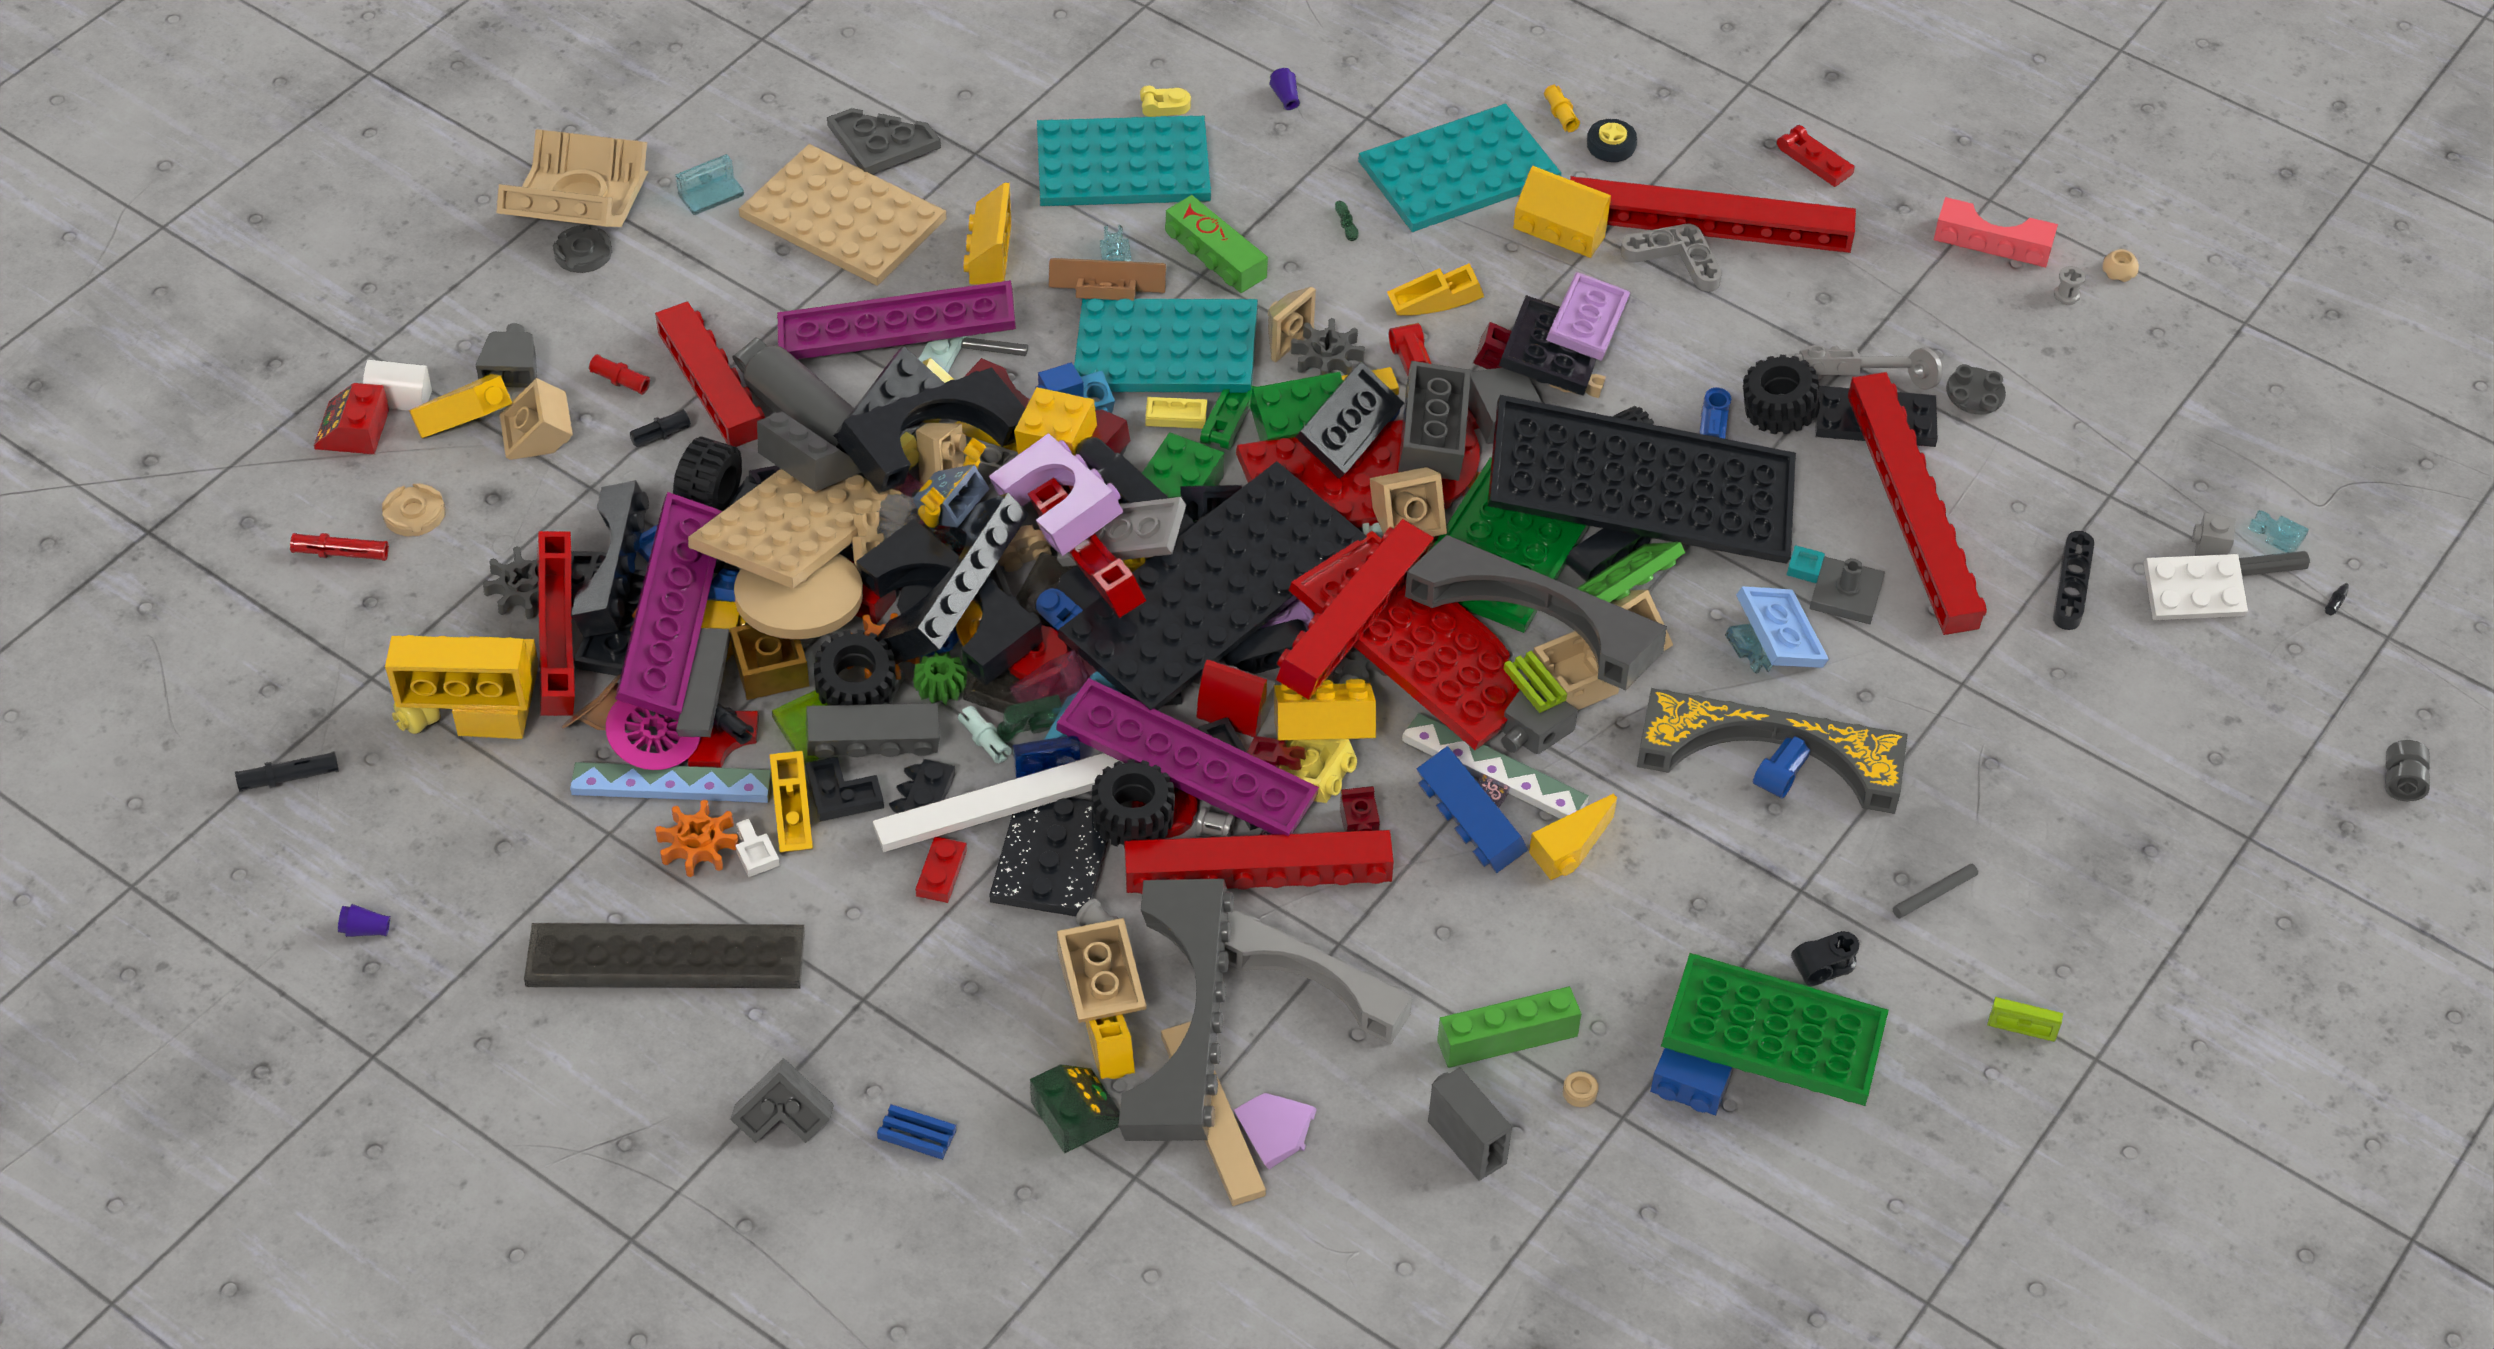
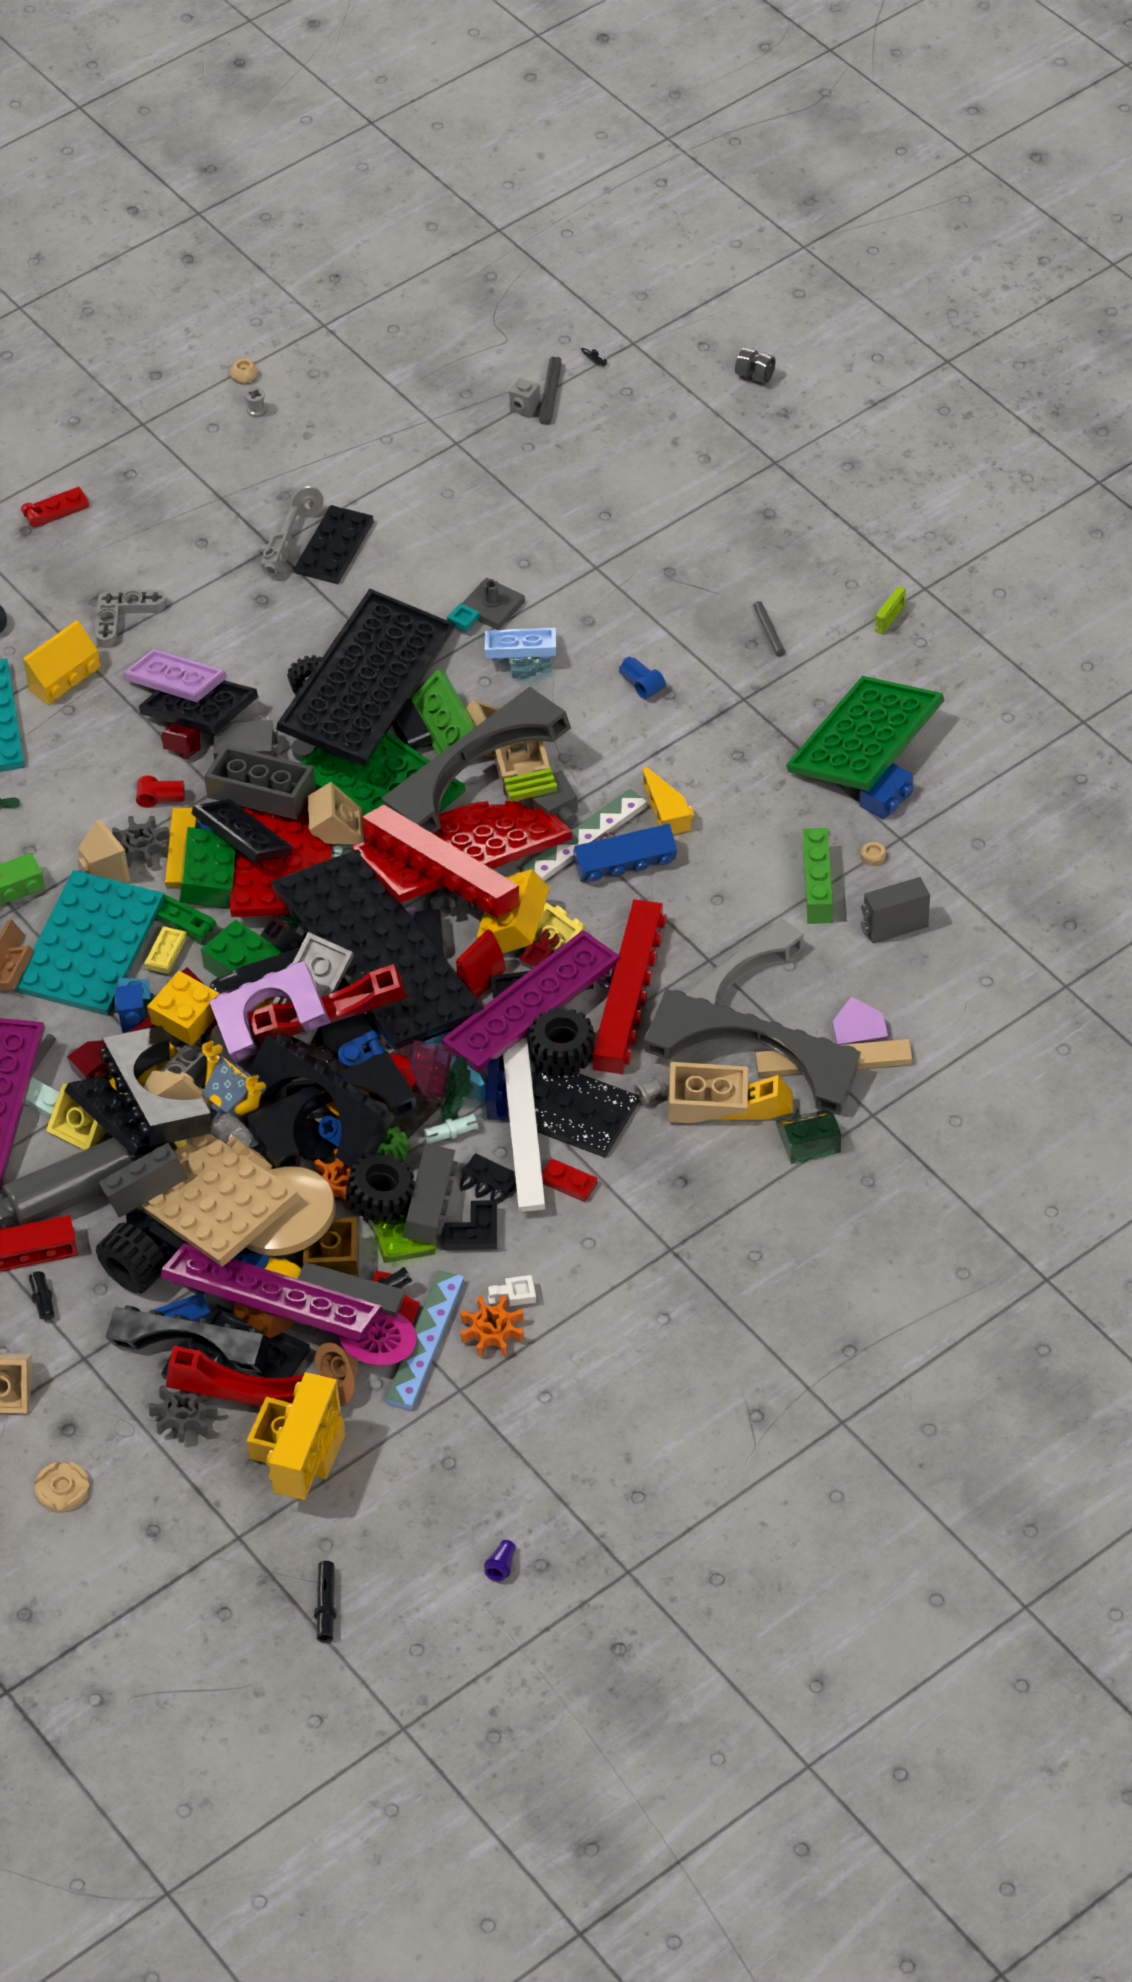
camera: 70 degrees left, 0 degrees up
red pin [290,533,389,561] -> none
light yellow piece [392,702,441,734] -> none
clear smoke plate [524,923,805,989] -> none
dark grey panel [730,1058,834,1143] -> none
yellow slope [769,751,813,853] -> none
blue tile [877,1104,956,1160] -> none
light grey bush [1195,807,1235,837] -> none
dark red brick [1340,786,1380,832] -> none
yellow slope [1387,263,1484,315] -> none
red brick [1570,176,1856,253] -> none
dark grey arch [1637,688,1908,814] -> none
blue piece [1699,387,1732,439] -> none
black tyre [1743,355,1820,434] -> none
black piece [1791,931,1860,986] -> none
red brick [1847,372,1987,635] -> none
coral arch [1933,197,2058,268] -> none
dark grey dish [1946,364,2006,414] -> none
black beam [2053,531,2094,630] -> none
white plate [2143,554,2248,620] -> none
clear light blue plate [2249,510,2309,553] -> none

